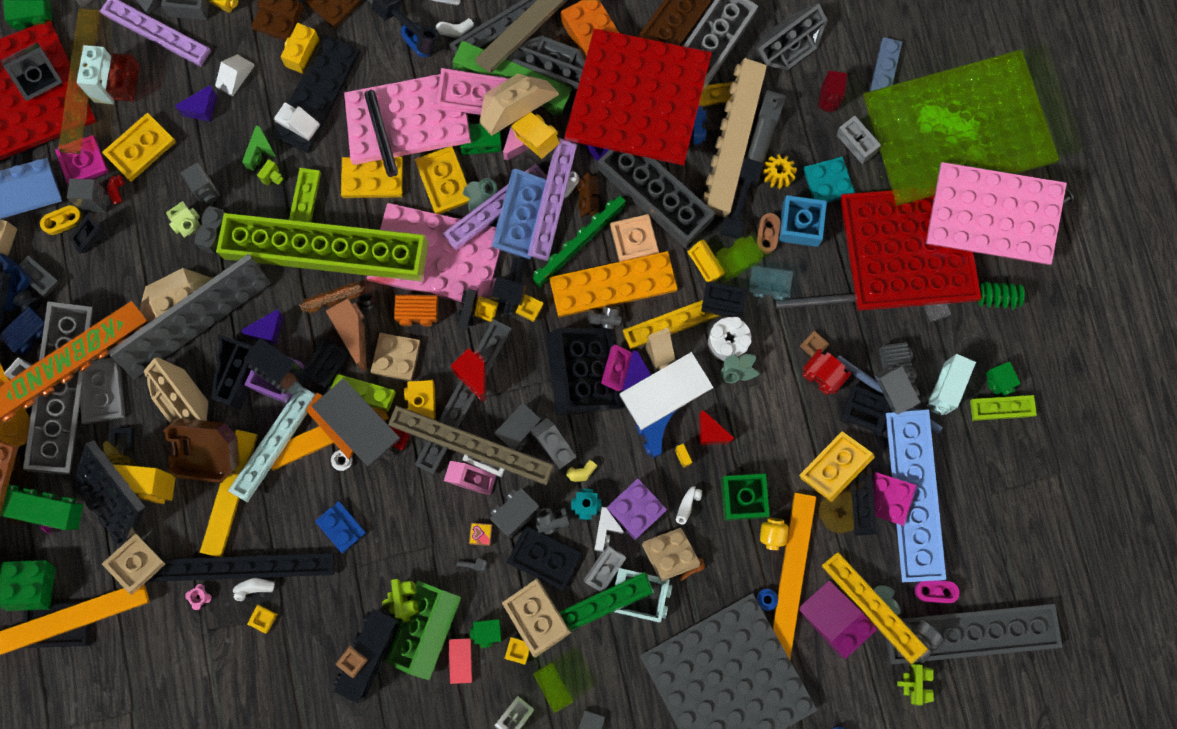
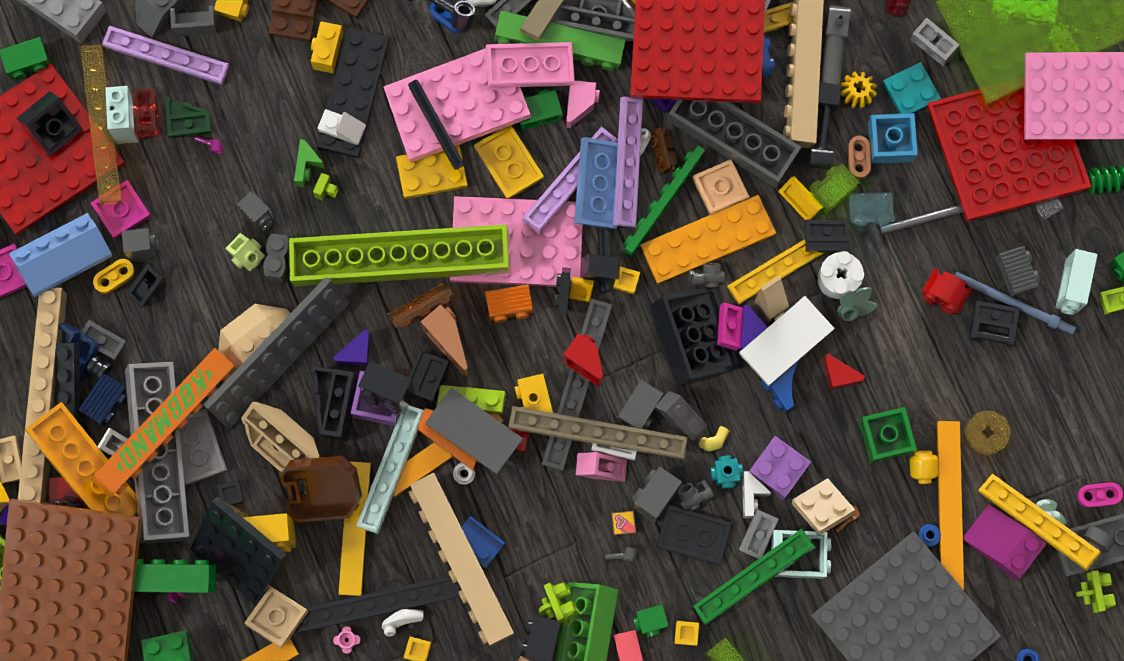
camera: 10 degrees left, 0 degrees up
yellow plate [102,112,176,182] -> none
red arm [106,175,125,205] -> none
dark purple slope [175,85,217,122] -> none
white slope [215,54,255,97] -> none
lime plate [289,168,321,223] -> none
black plate [357,293,377,311] -> none
tan plate [371,333,421,381] -> none
sand green plate [463,178,497,212] -> none
tan wedge [480,74,559,136] -> none
tan tile [502,579,571,658] -> none
yellow brick [511,112,560,159] -> none
yellow tile [675,444,692,468] -> none
white arm [676,486,702,524] -> none
yellow plate [799,432,874,502] -> none
medium nougat tile [800,330,830,357] -> none
black plate [851,462,877,536] -> none
dark pink plate [873,472,917,526] -> none
dark grey hinge [874,363,920,415] -> none
light blue plate [886,410,946,582] -> none
none -> dark green wing [164,96,212,138]
none -> magenta hand [195,136,223,154]
none -> tan brick [409,473,514,647]

